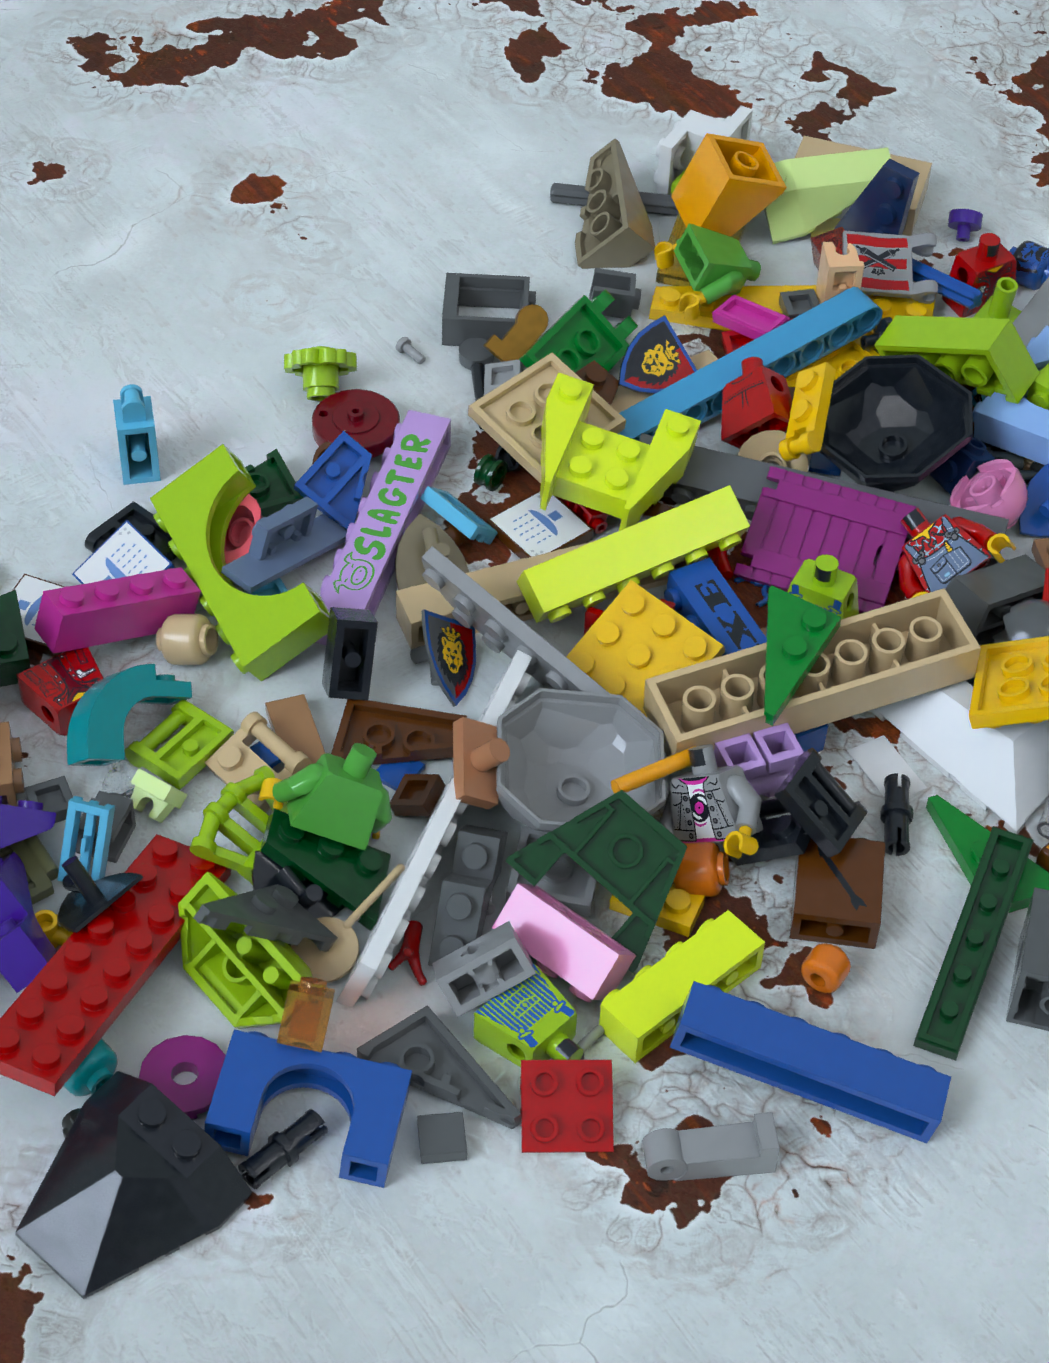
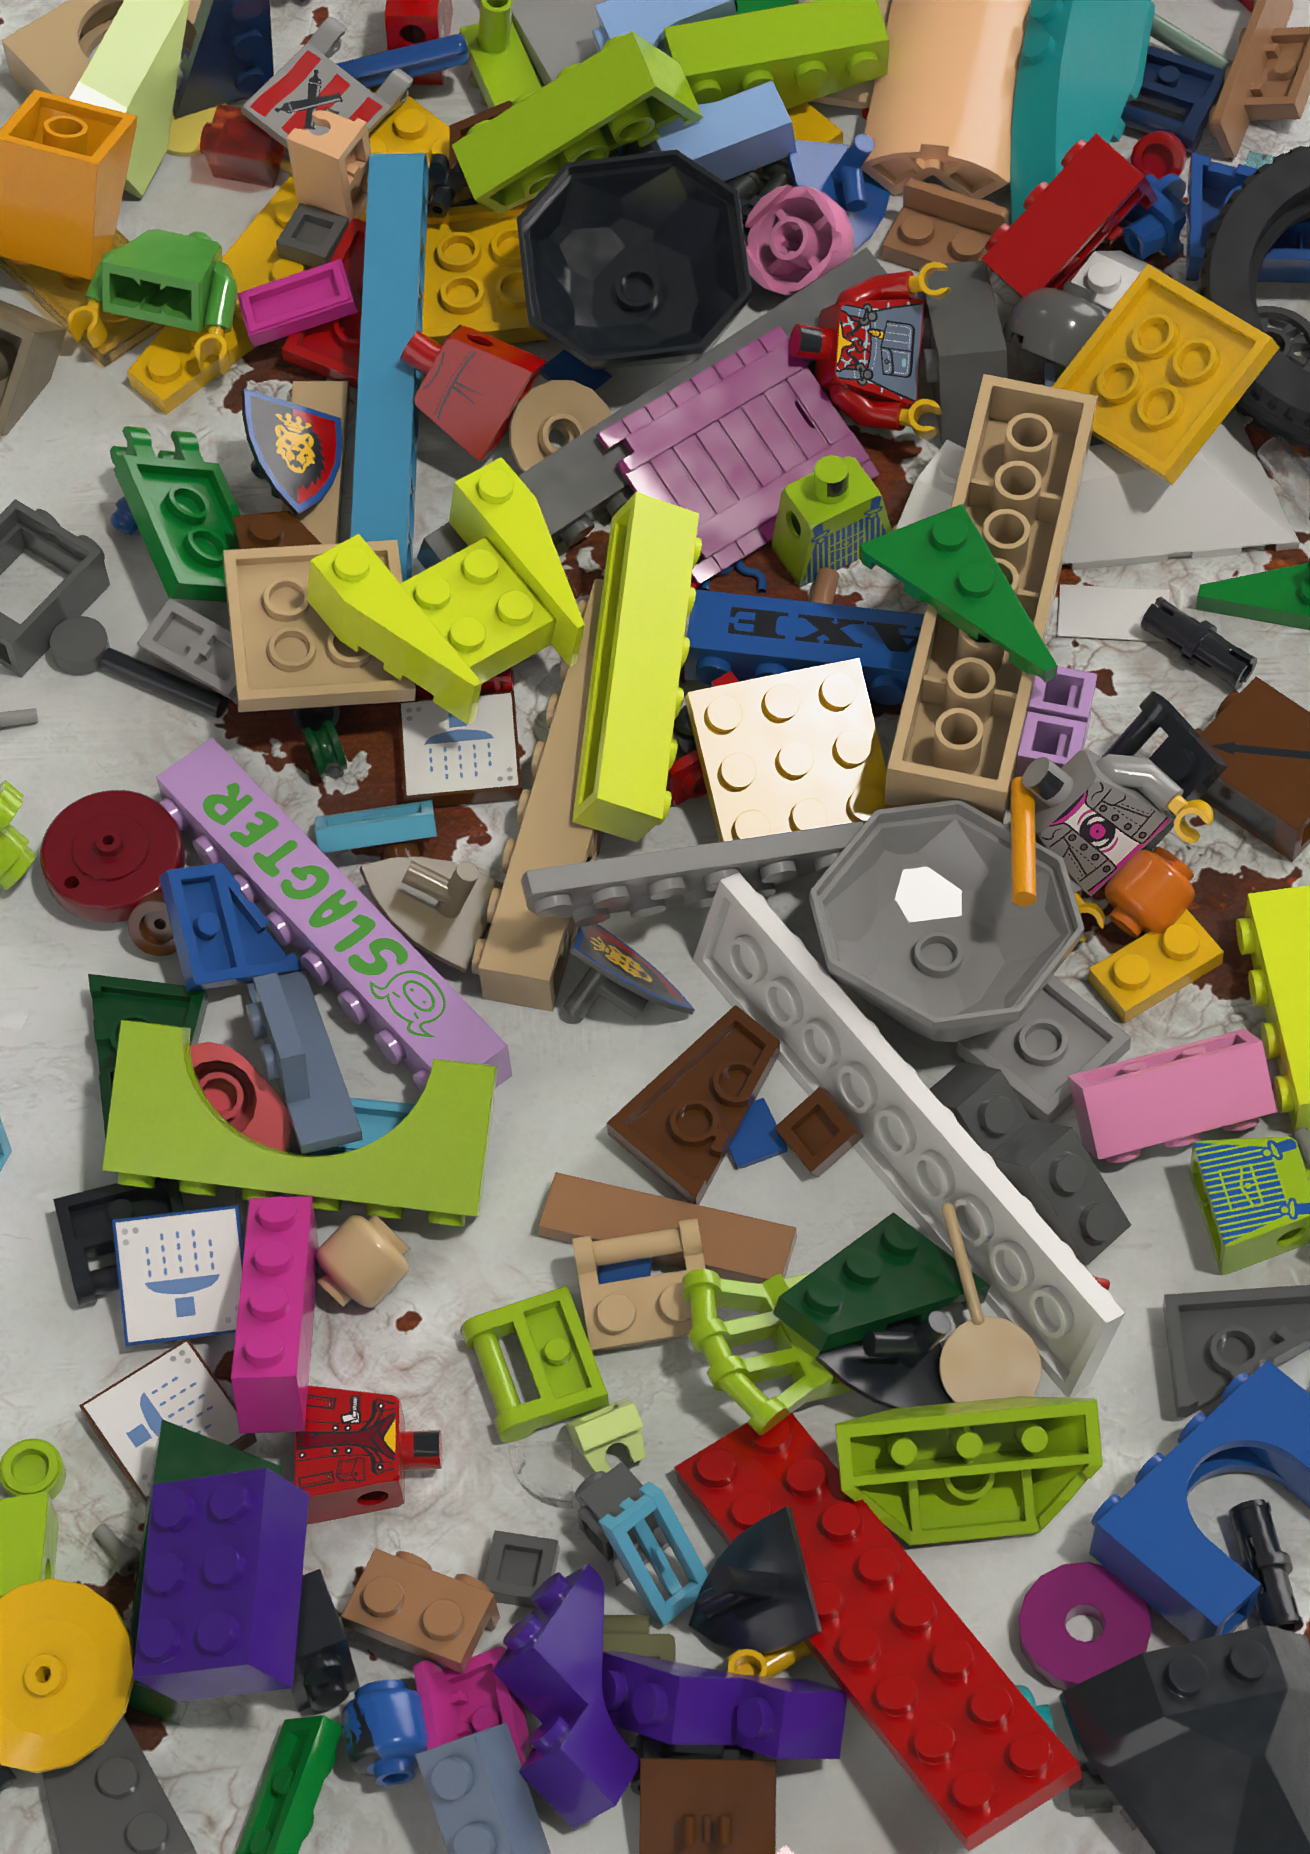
camera: 50 degrees left, 10 degrees up
teal arch [67,664,192,766] -> none
dark grey wing [193,884,338,952] -> none
bright green torso [258,743,392,850] -> none
clear orange brick [277,977,335,1052] -> none
black brick [322,607,378,700] -> none
light grey brick [432,921,536,1017] -> none
nougat tile [453,717,510,809] -> none
pearl gold leg [483,304,549,362] -> none
dark green wing [505,790,687,973] -> none
dark grey window [589,268,641,319] -> none
black plate [774,748,868,858] -> none
yellow plate [778,362,836,461] -> none

